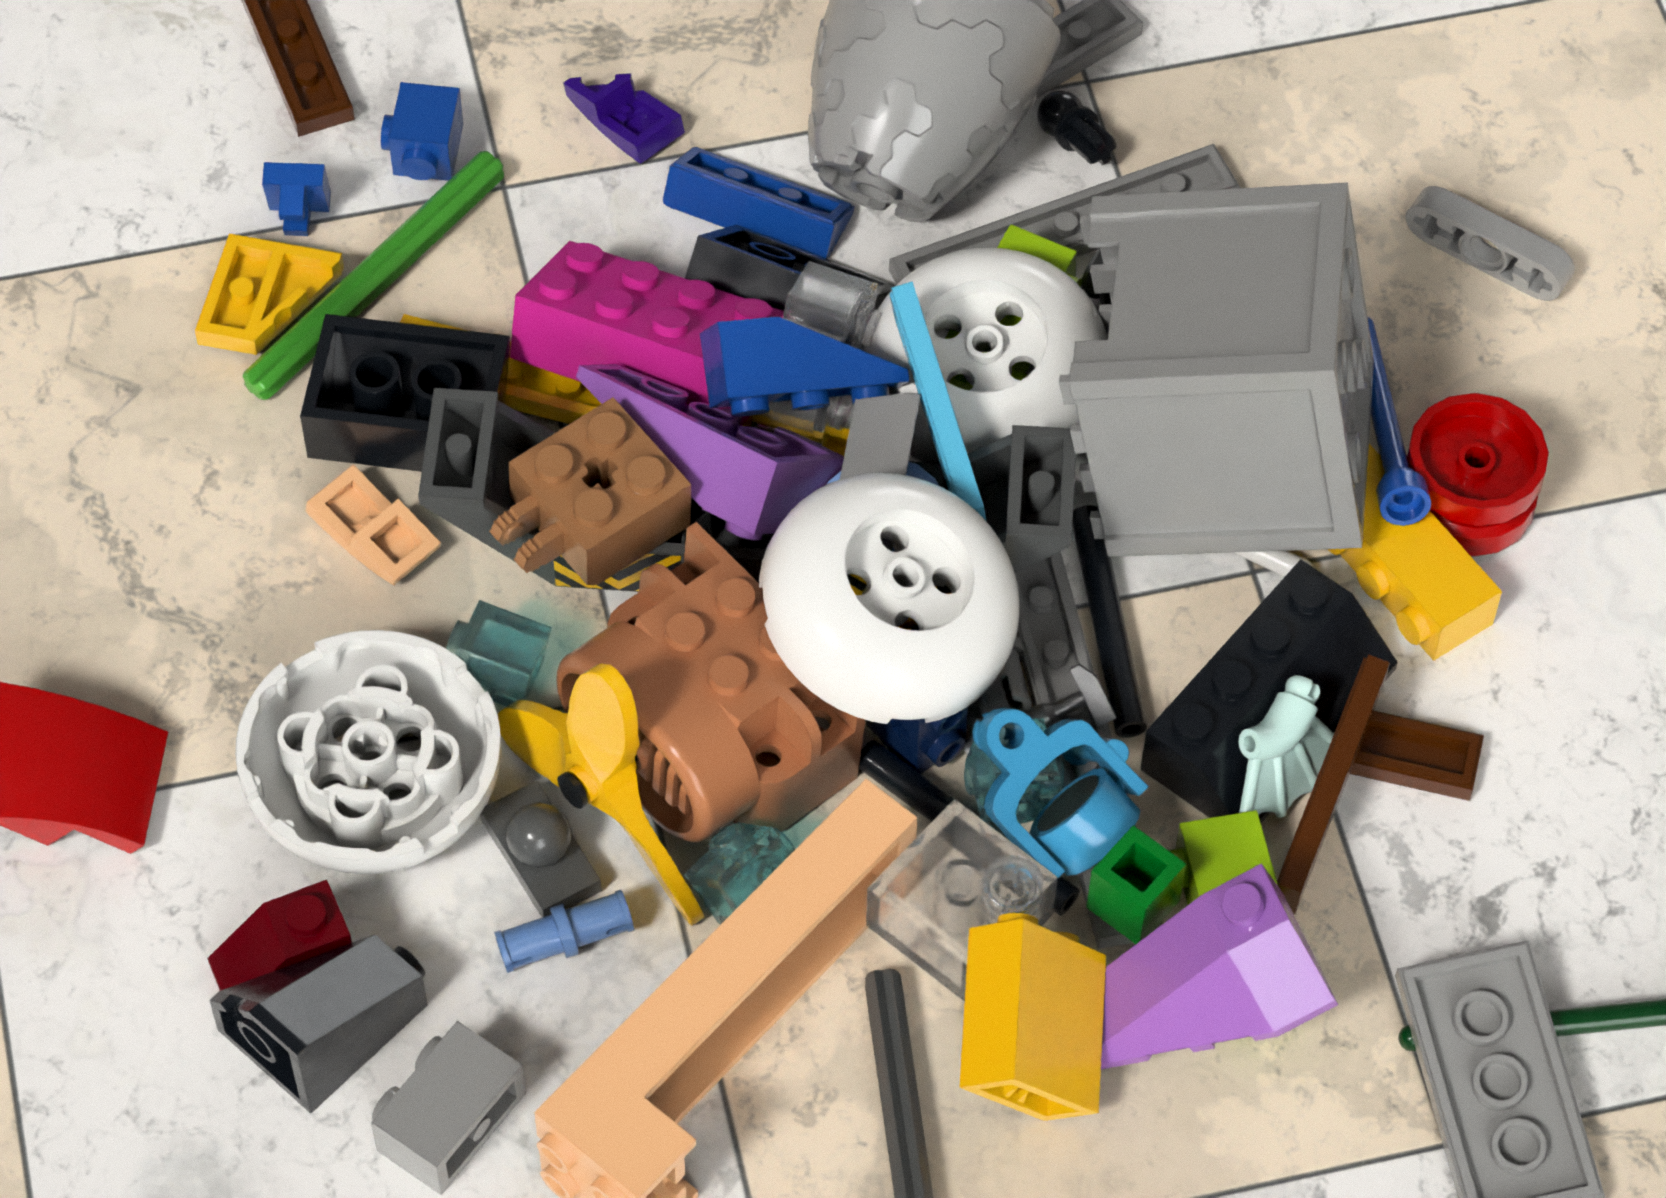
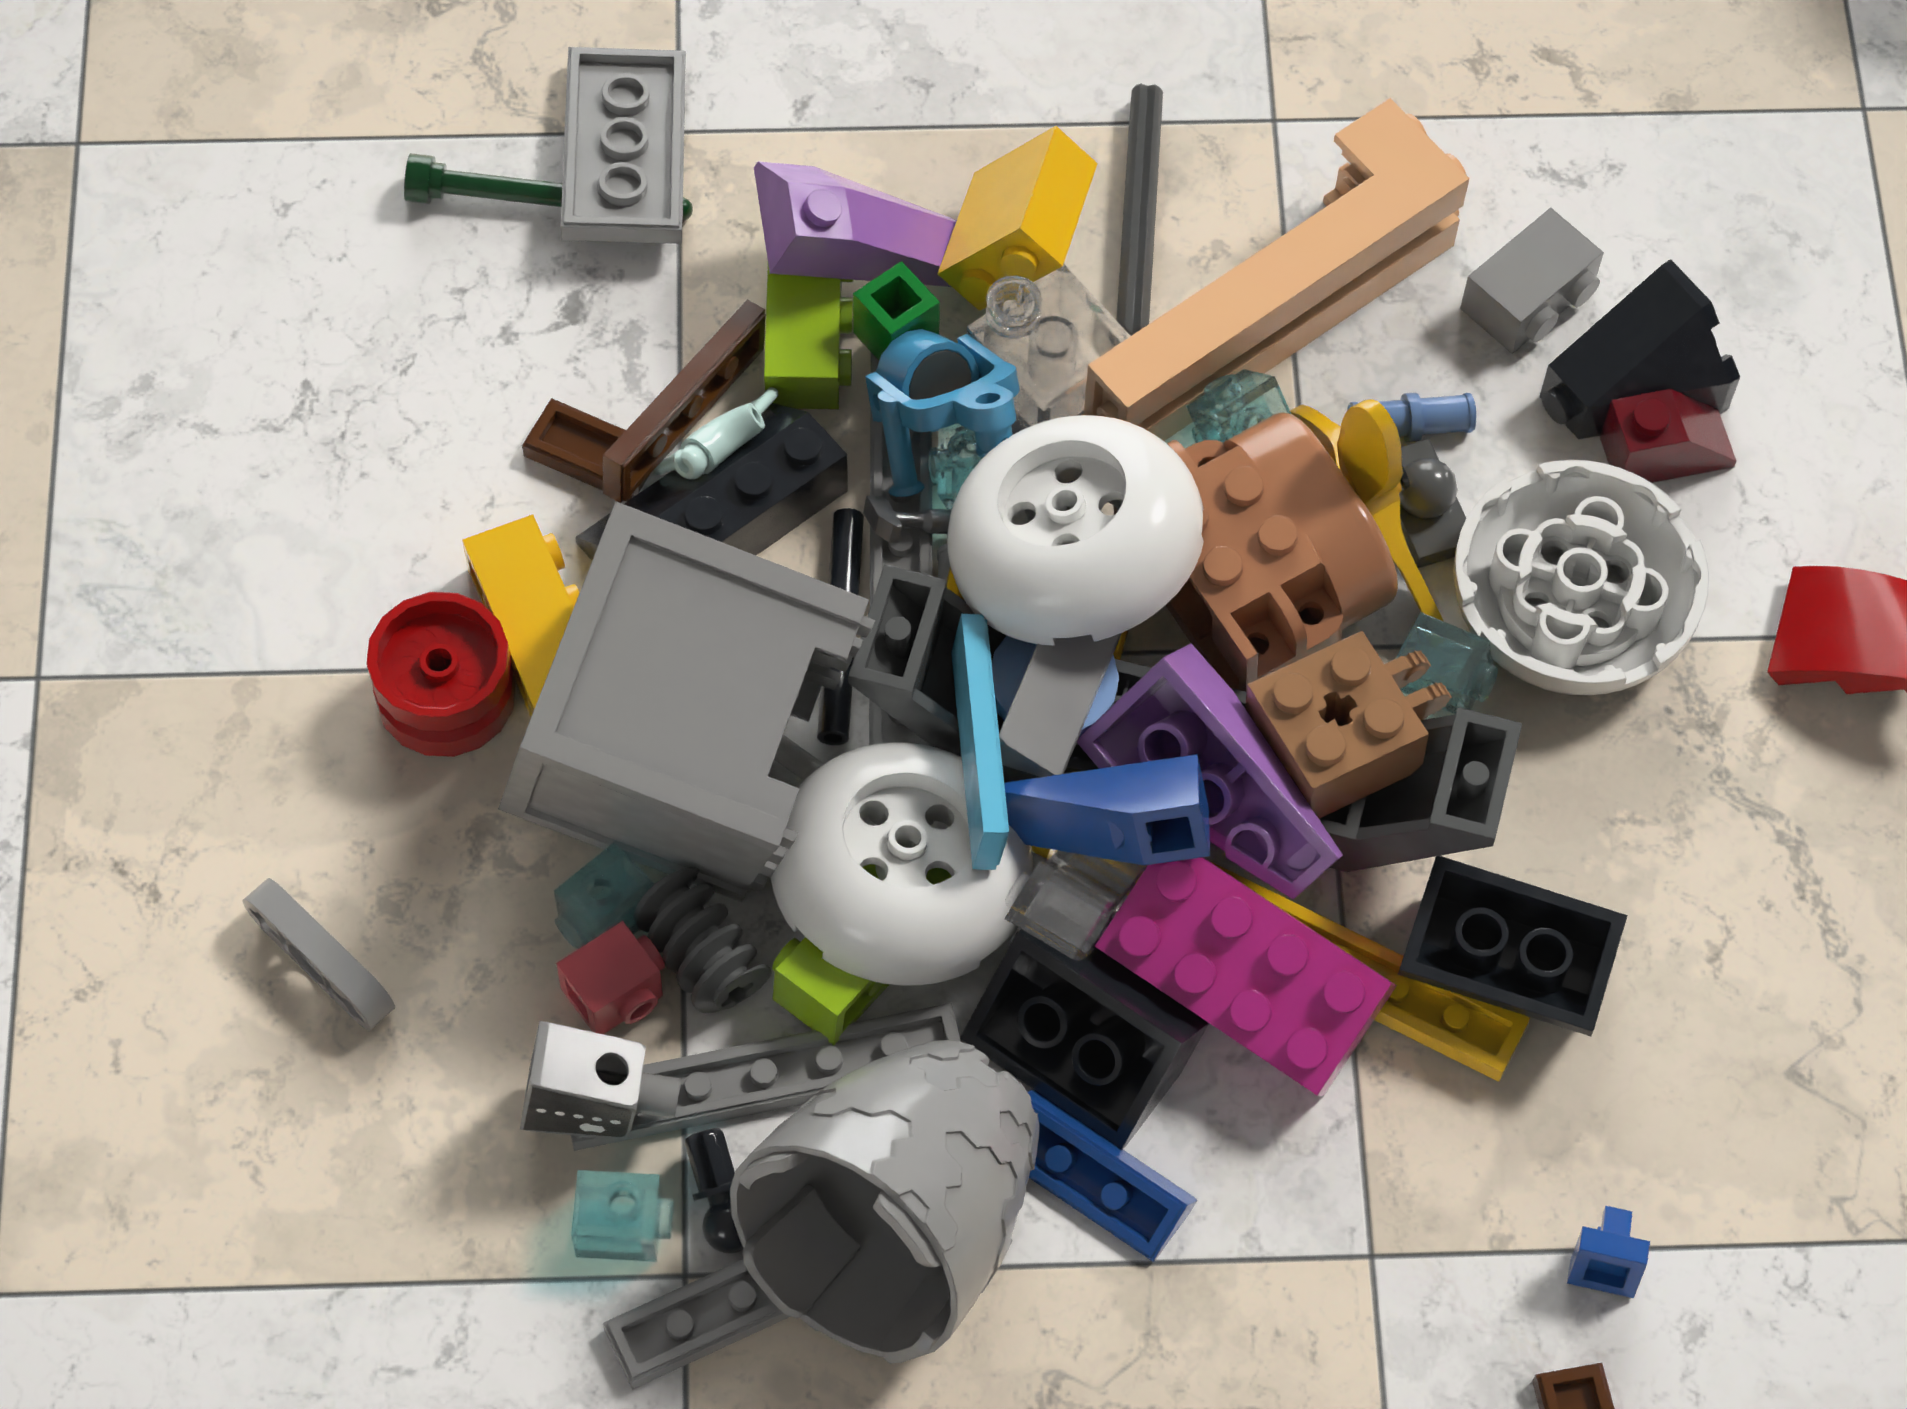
camera: 170 degrees left, 5 degrees up
yellow wing [195,233,344,355] -> none
bright green axle [242,151,504,400] -> none
light nougat slope [305,464,441,586] -> none
blue brick [381,82,464,181] -> none
dark purple slope [563,73,685,164] -> none
blue piece [1367,316,1431,526] -> none
none -> torso [520,1021,681,1139]
none -> clear light blue brick [571,1170,674,1262]

